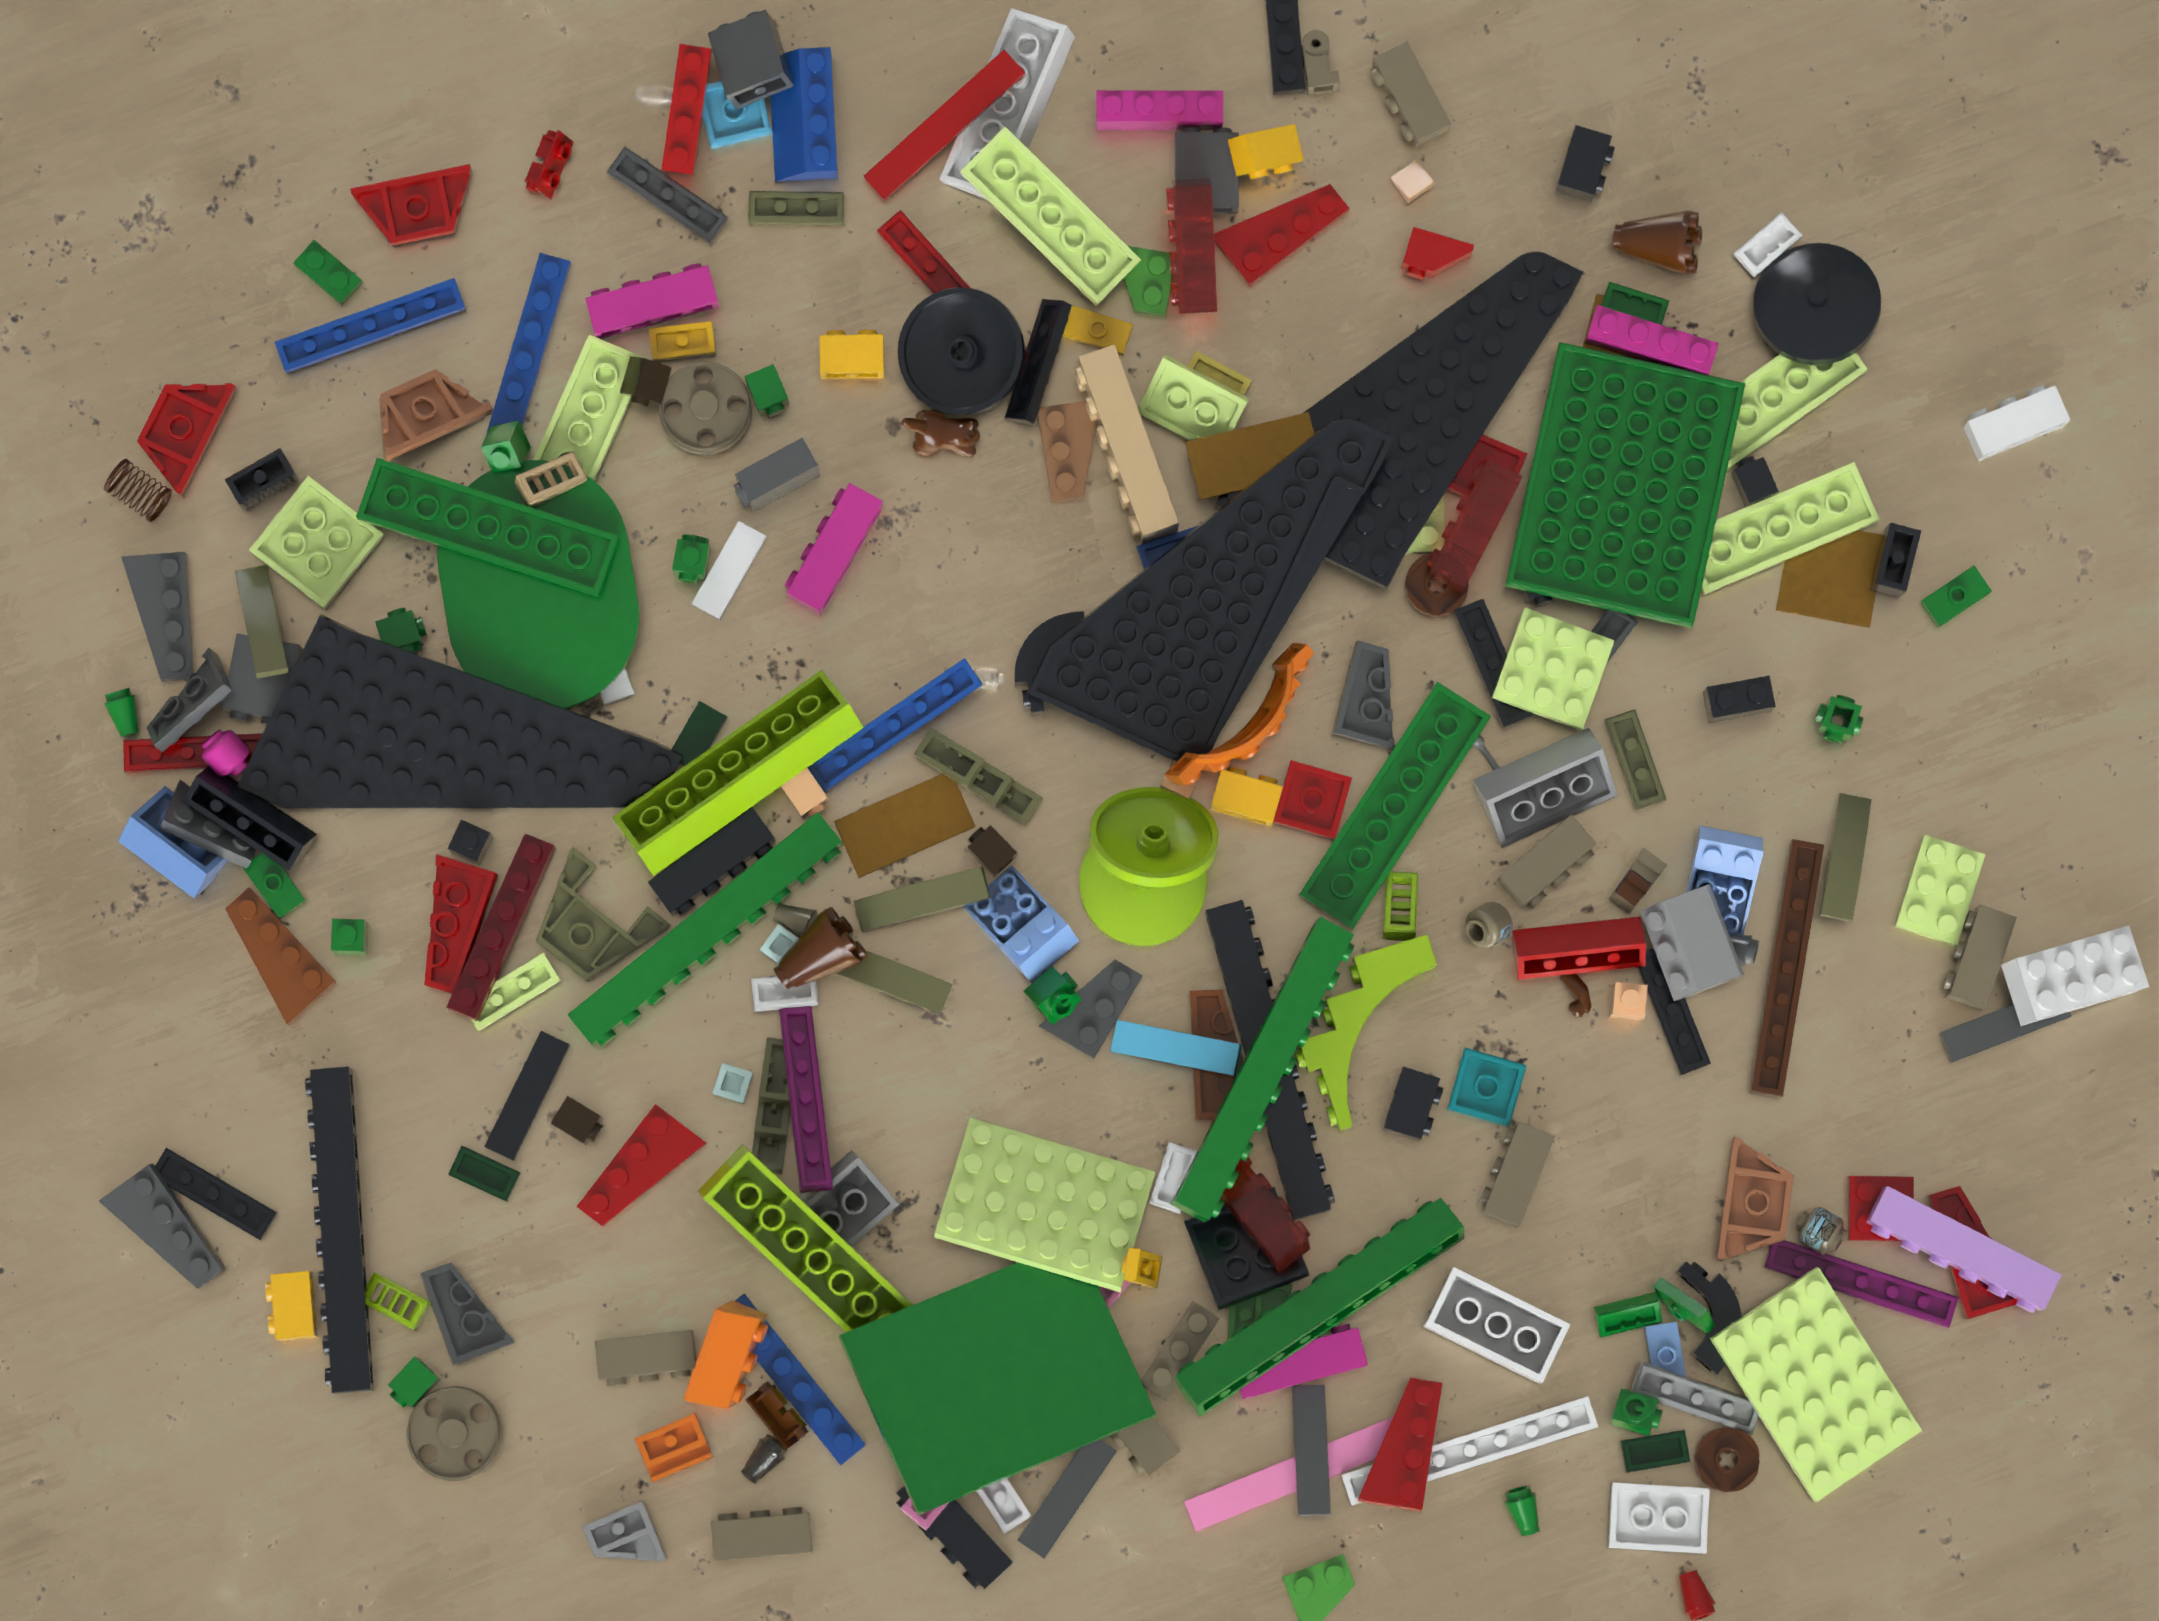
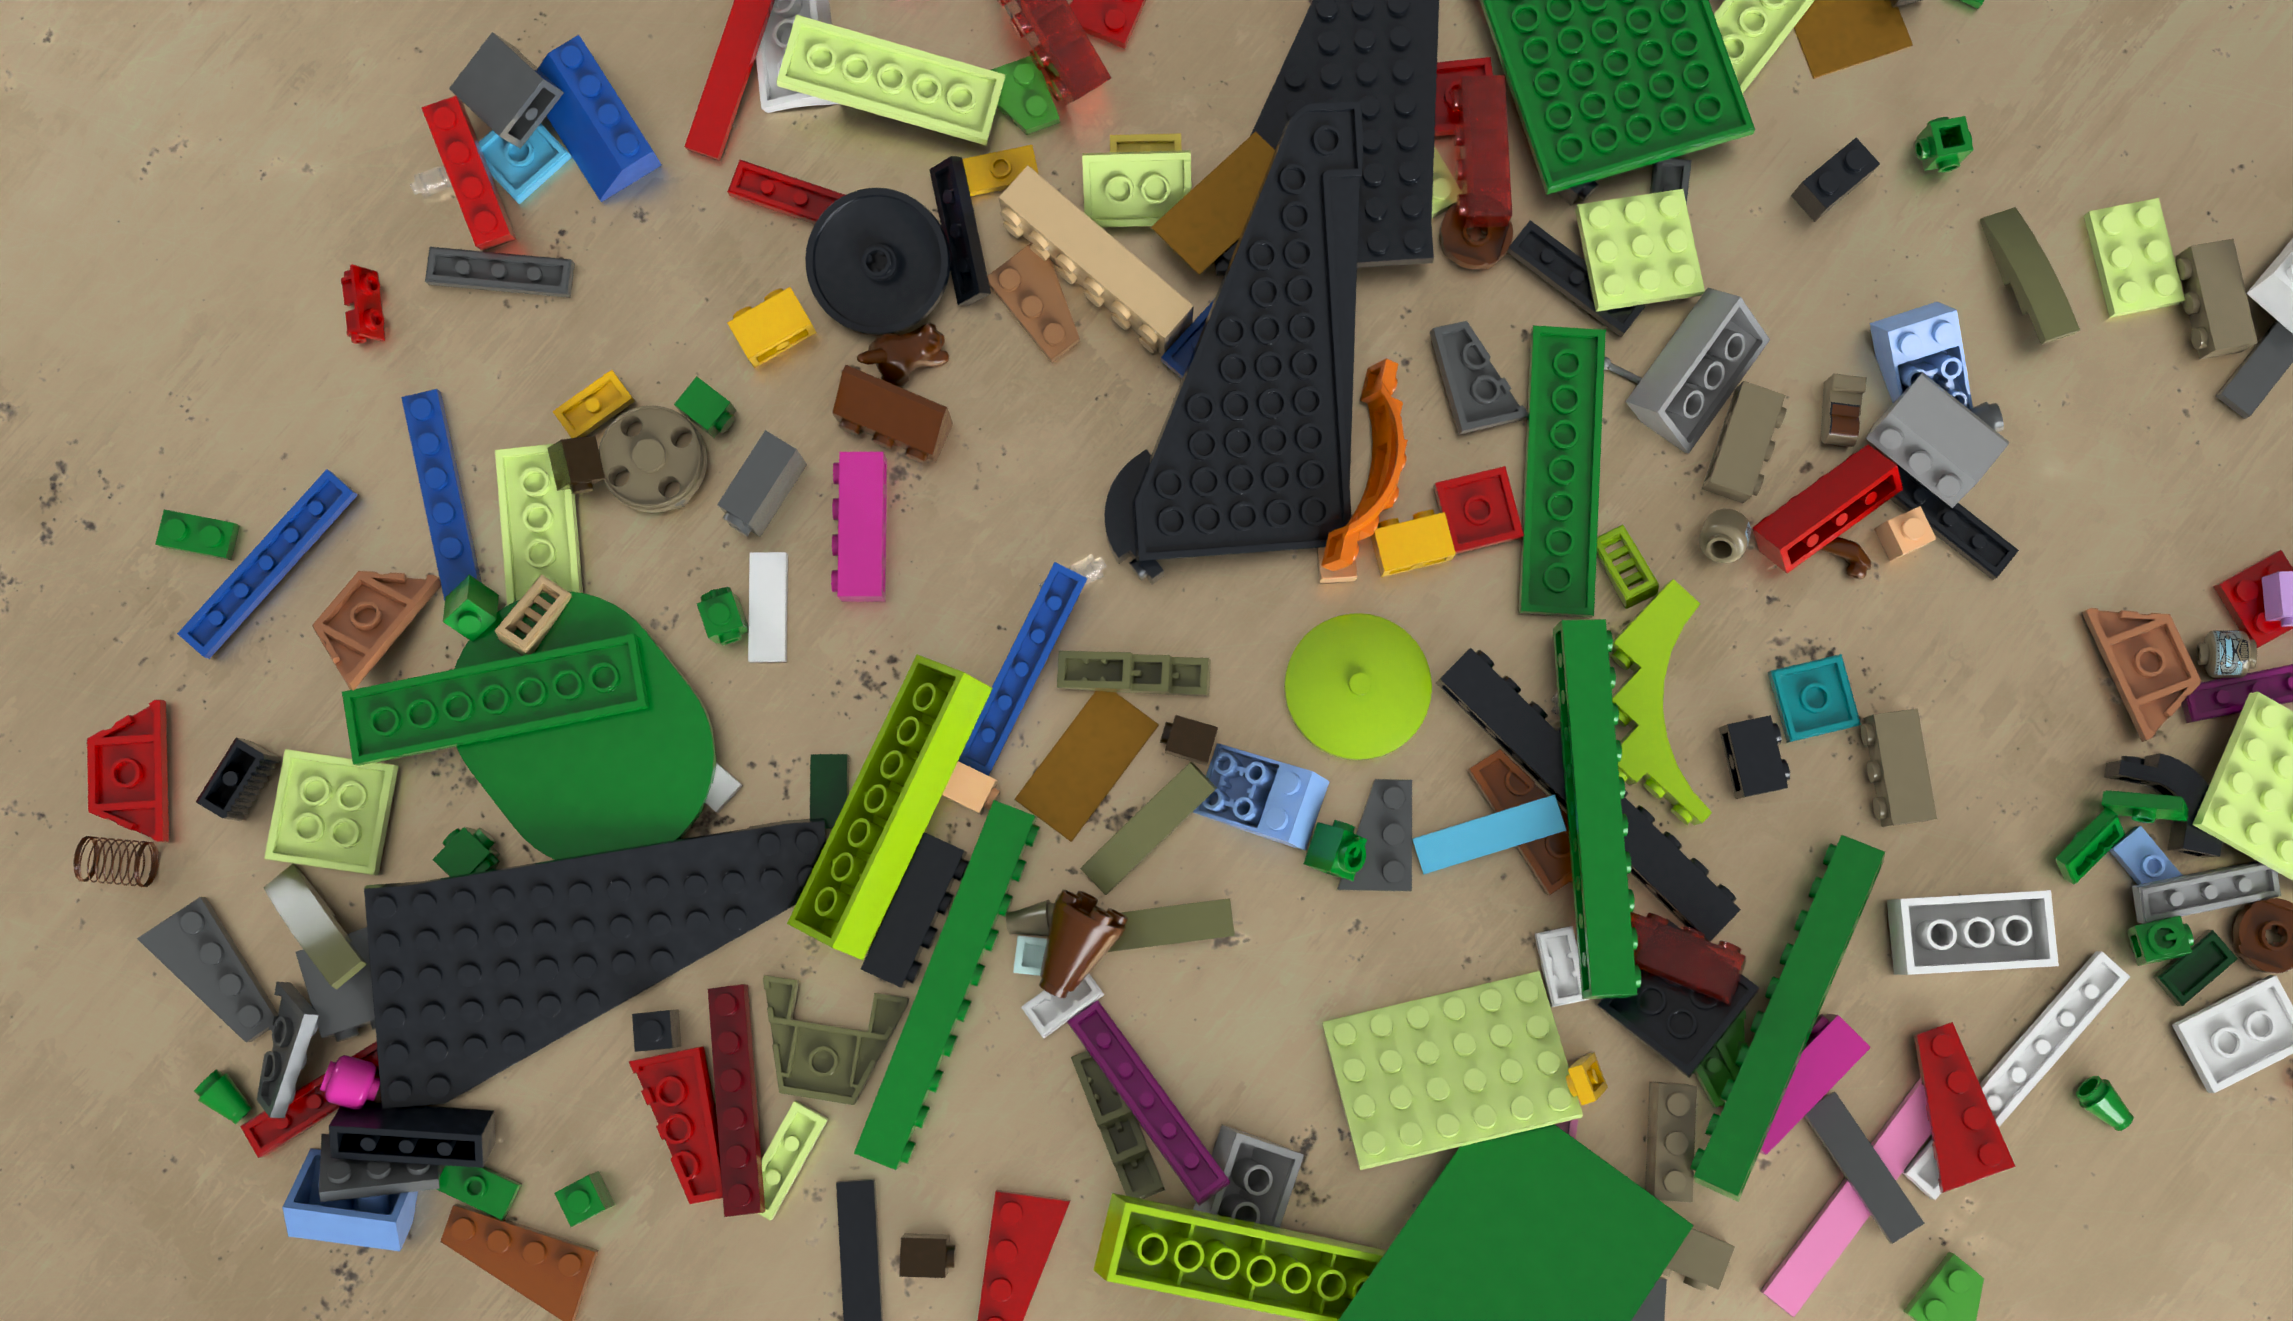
camera: 25 degrees left, 0 degrees up
red wing [350,164,472,246] -> none
dark pink brick [585,263,719,339] -> none
light aqua plate [712,1063,753,1104] -> none
olive tile [748,191,844,226] -> none
lime dish [1089,787,1219,887] -> none
olive tile [1604,709,1666,811] -> none
reddish brown plate [1750,839,1824,1097] -> none
none -> reddish brown slope [832,365,953,463]

